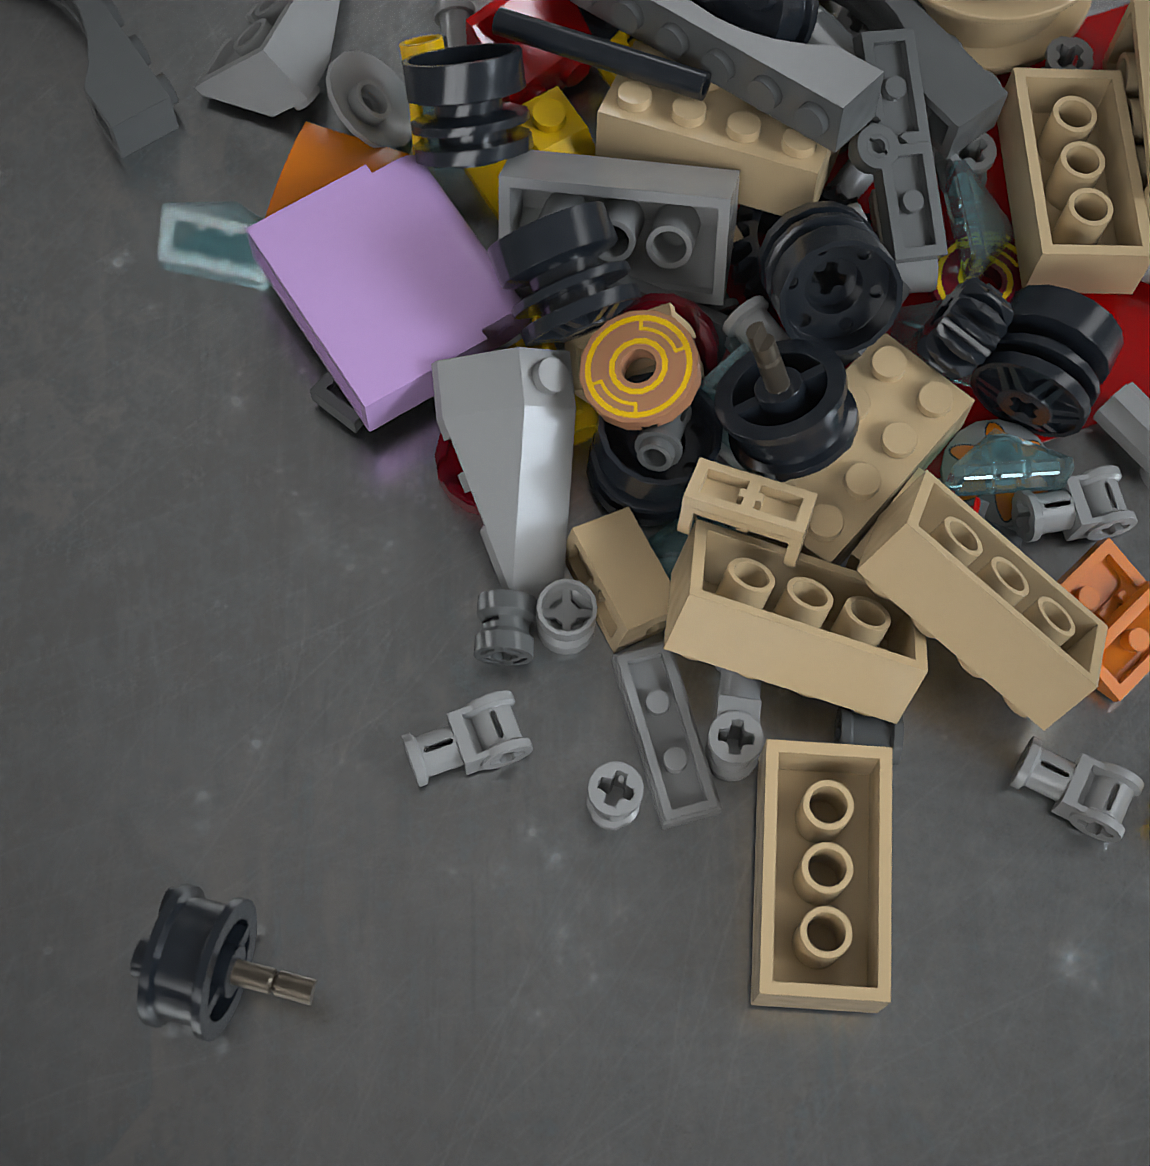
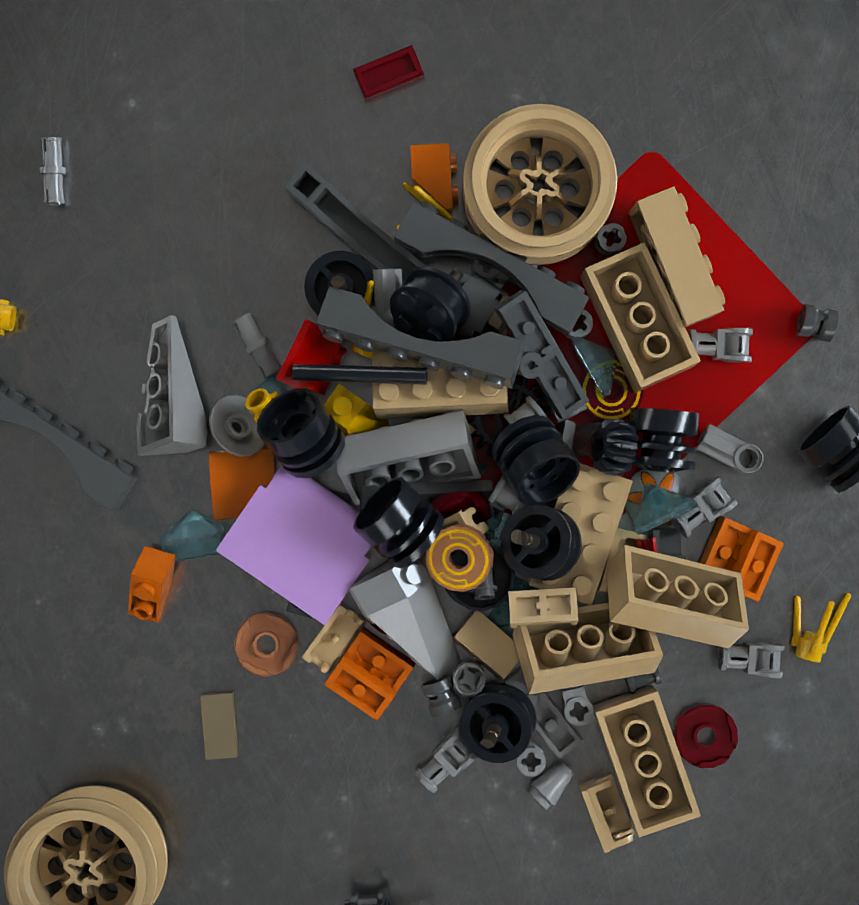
camera: 15 degrees left, 20 degrees up
none -> orange slope [128,546,176,623]
none -> dark tan tile [200,691,239,760]
none -> nougat tile [234,611,299,677]
none -> tan hinge [301,601,367,673]
none -> orange slope [324,627,416,721]
none -> black wheel [460,683,536,763]
none -> light grey cone [527,761,574,810]
none -> tan hinge [578,772,635,853]
none -> dark red tile [673,703,738,768]

